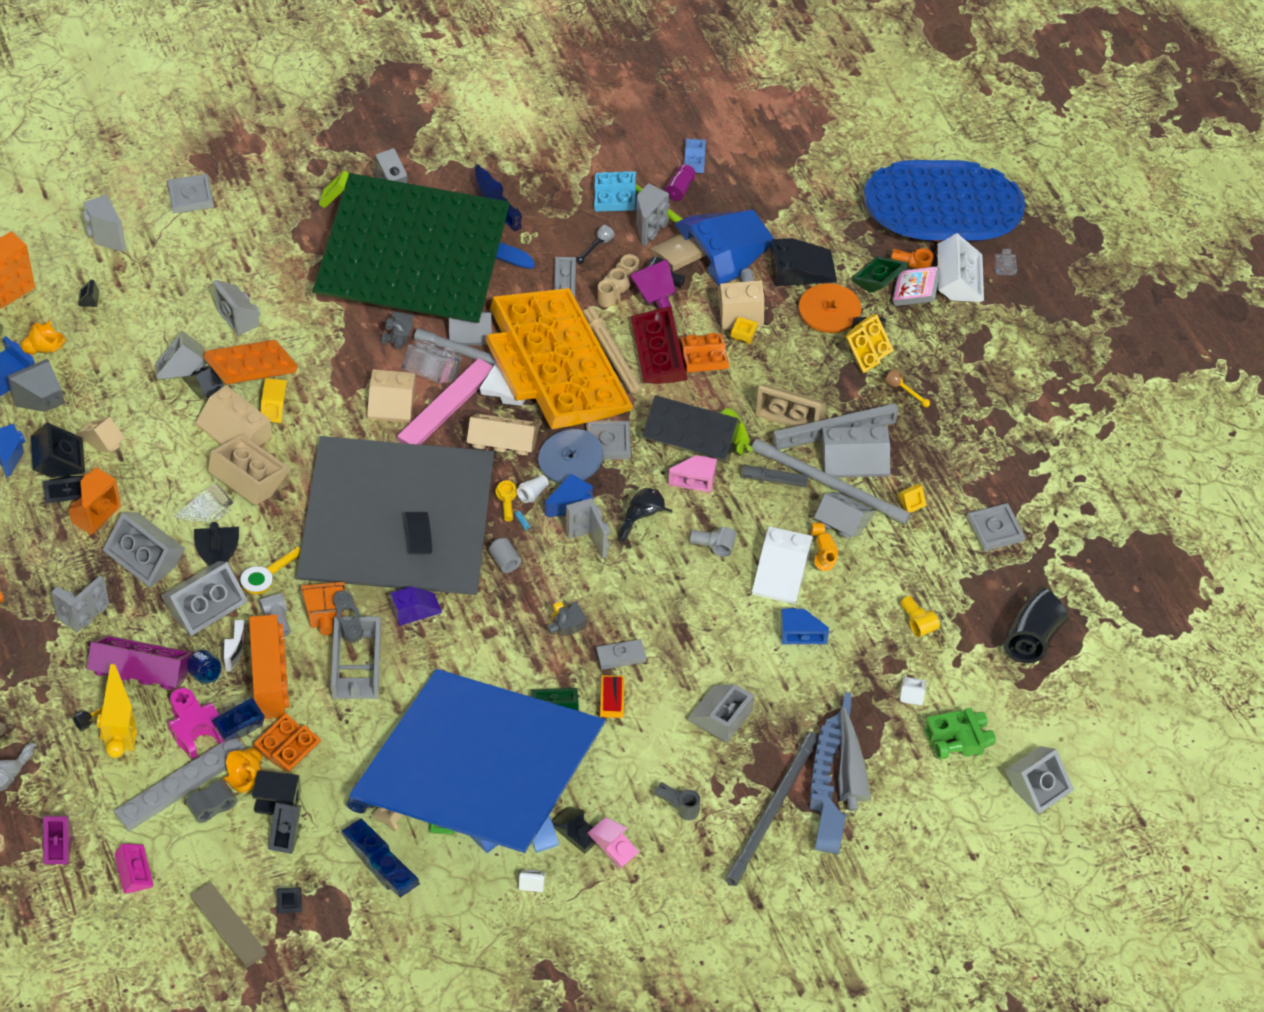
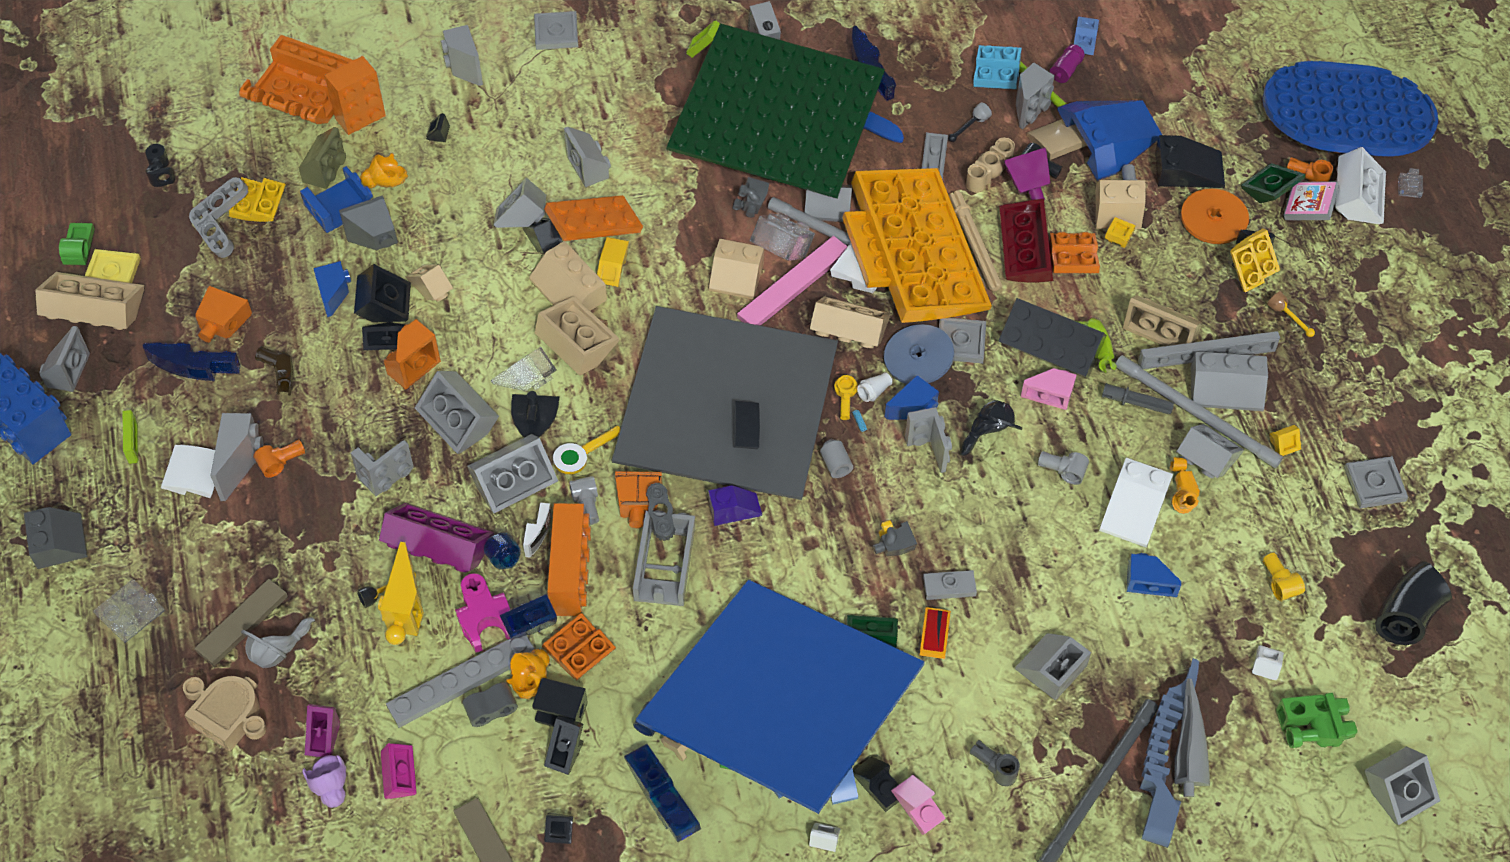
camera: 10 degrees right, 5 degrees up
none -> lavender piece [302,755,346,808]

